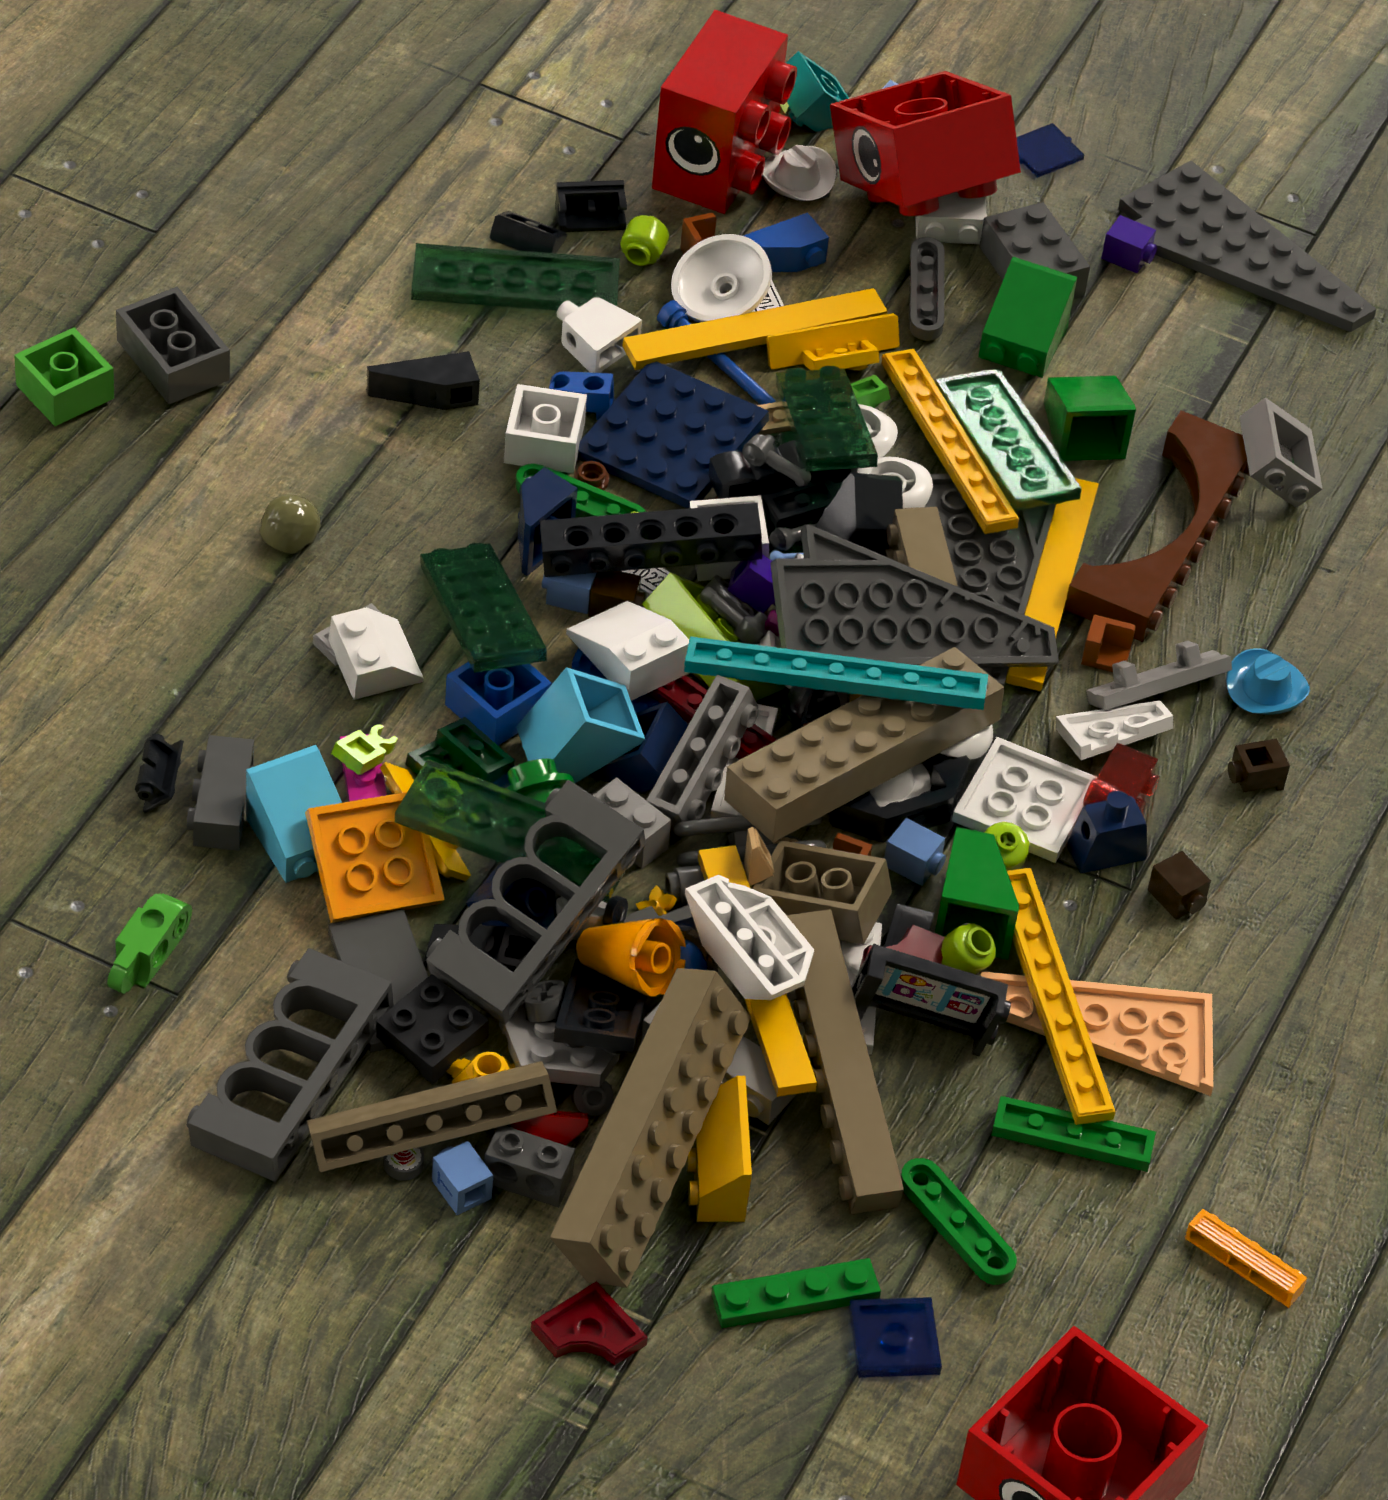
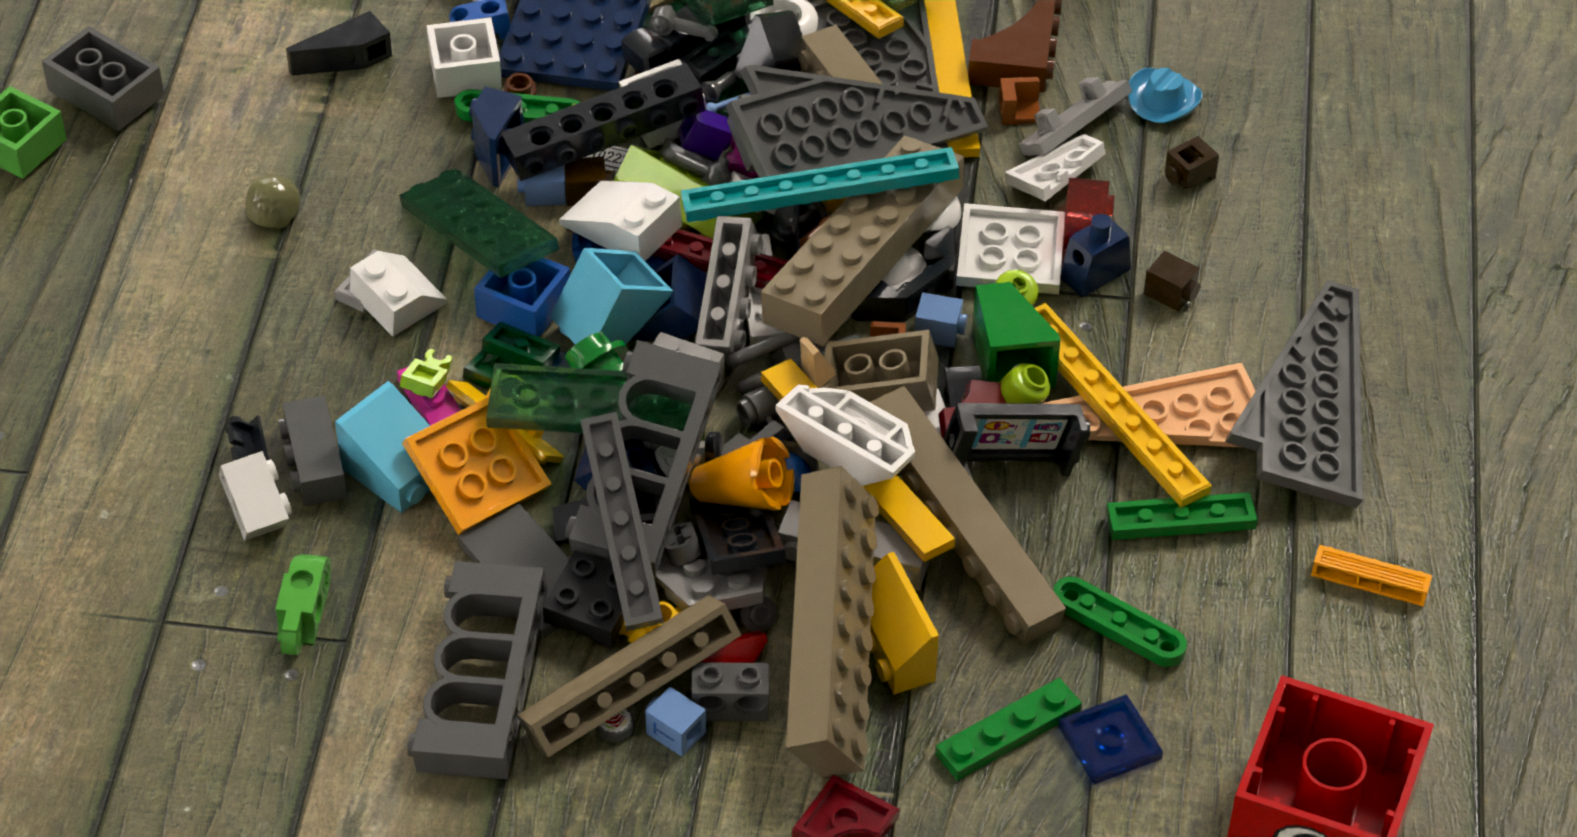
camera: 15 degrees left, 0 degrees up
yellow plant [636,885,677,916] -> none
none -> white brick [218,451,292,541]
none -> dark grey plate [580,412,664,631]
none -> dark grey wing [1225,280,1363,508]

